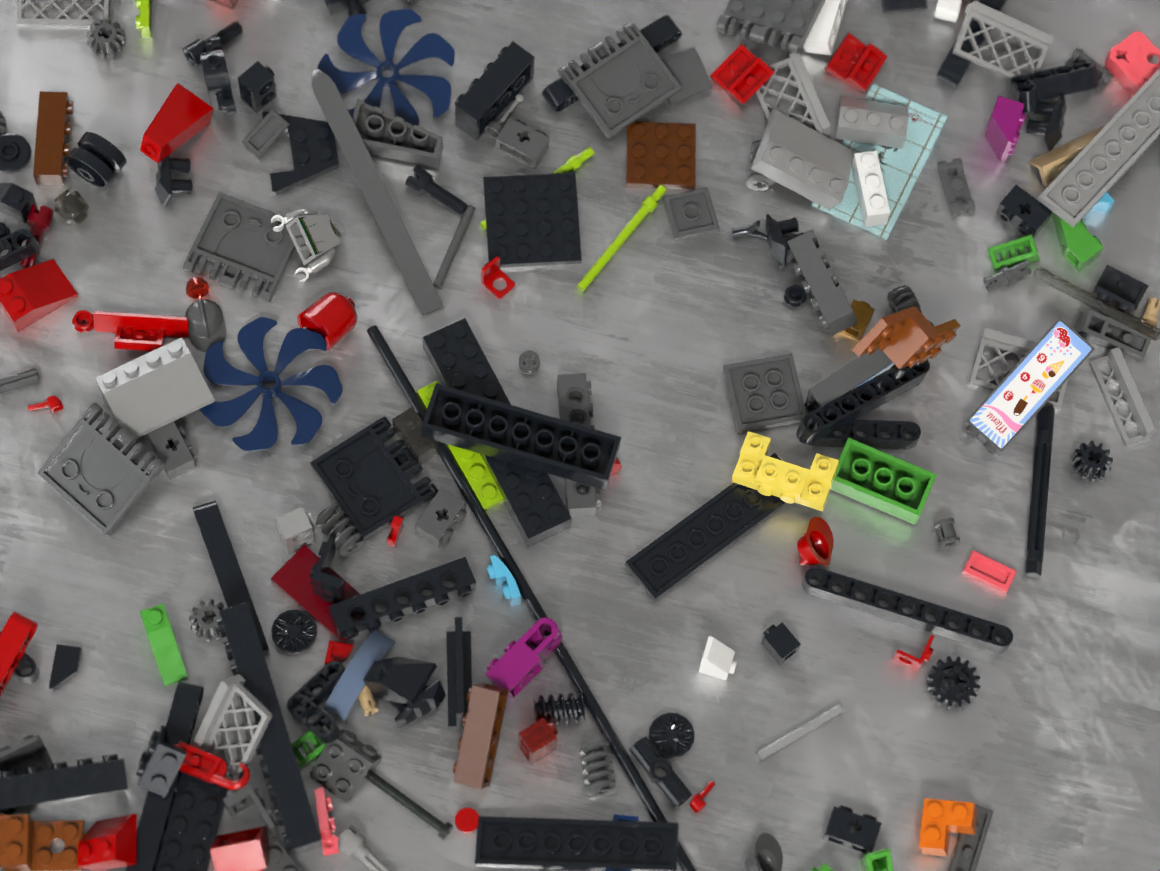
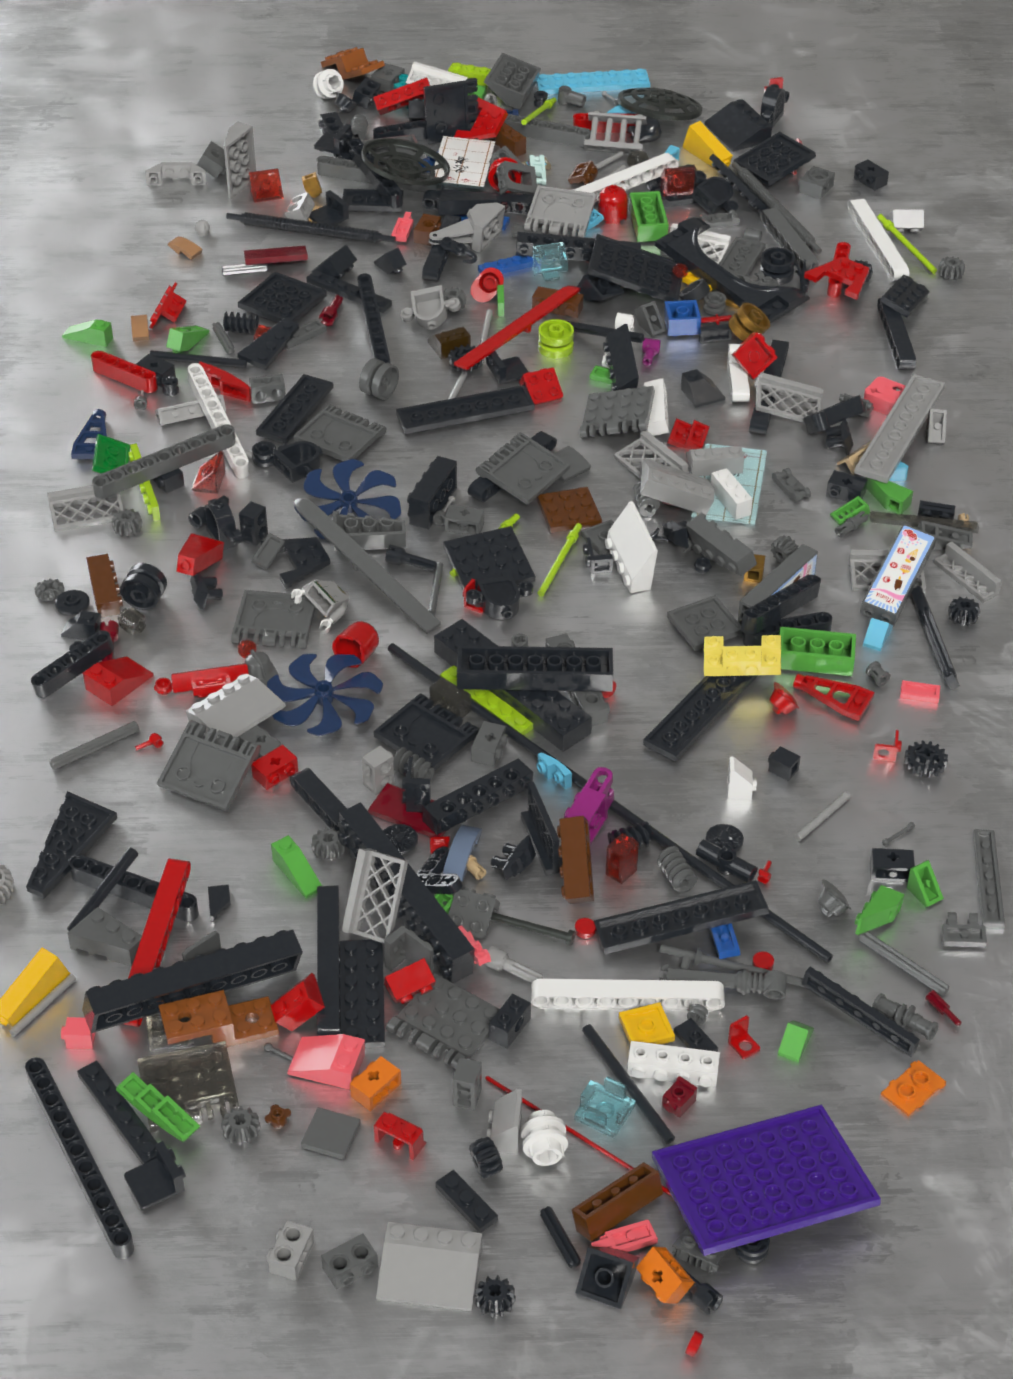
camera: 10 degrees left, 25 degrees down
black bracket [136,725,187,797] -> none
red plate [173,741,250,790] -> none
black slope [363,657,437,705] -> none
red tile [386,516,404,547] -> none
red slope [710,44,775,105] -> none
black beam [802,567,1013,653] -> none
dark orange bracket [852,306,961,369] -> none
orange brick [919,798,978,857] -> none
magenta slope [984,96,1026,163] -> none
none -> red brick [251,745,298,790]
none -> black piece [466,575,534,620]
none -> black bracket [583,537,613,574]
none -> white slope [605,501,658,593]
none -> red plate [793,673,875,721]
none -> medium azure slope [863,618,893,651]
none -> dark grey hinge [882,822,915,846]

